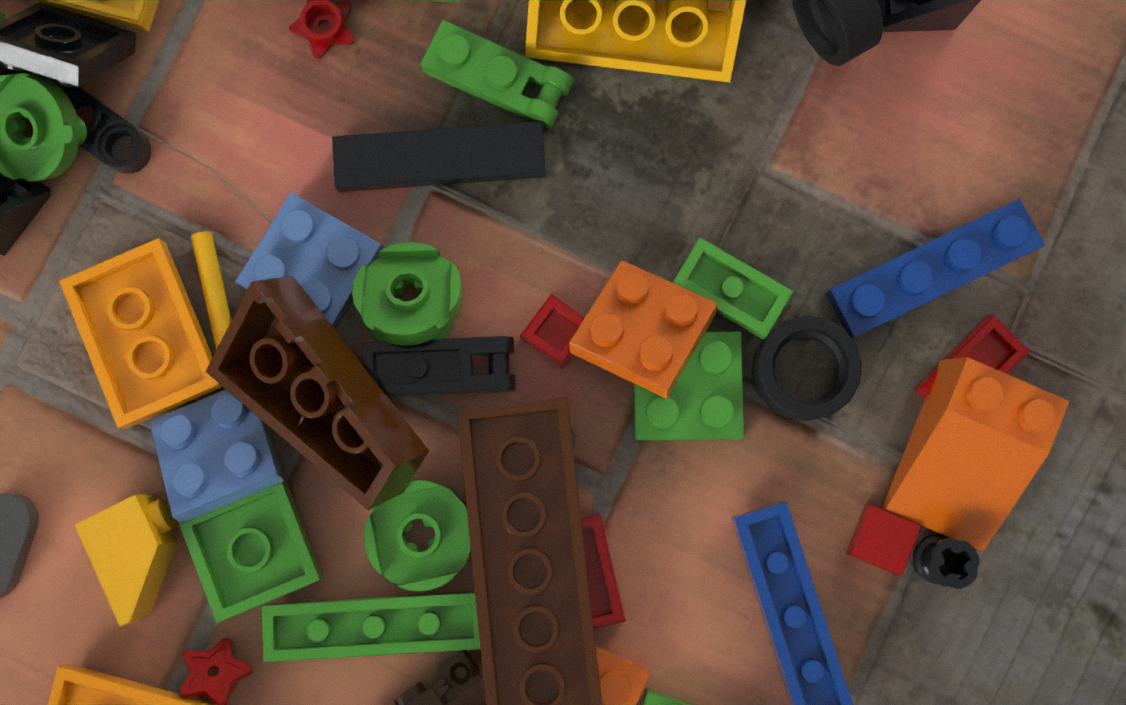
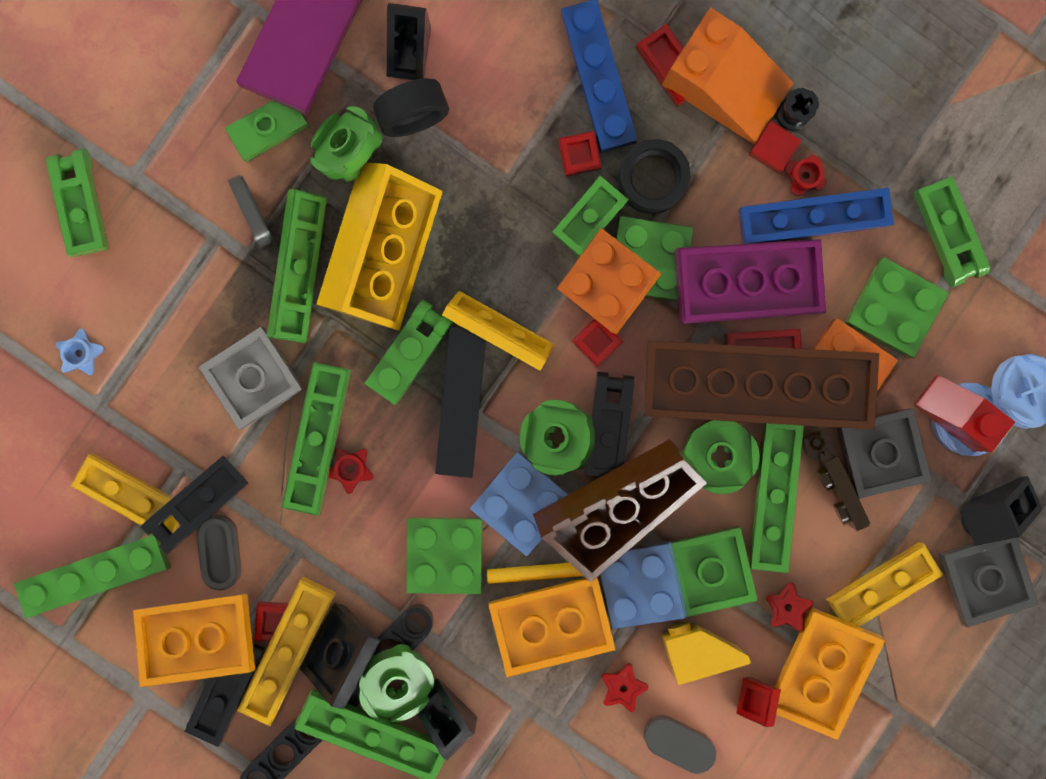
camera: 80 degrees left, 5 degrees up
none -> bright green plate [406,517,482,594]
none -> yellow tile [442,291,555,371]
none -> red tile [558,131,602,177]
none -> red plate [601,663,649,712]
none -> magenta tile [674,239,826,324]
none -> red tile [736,677,781,727]
none -> red plate [785,155,826,196]

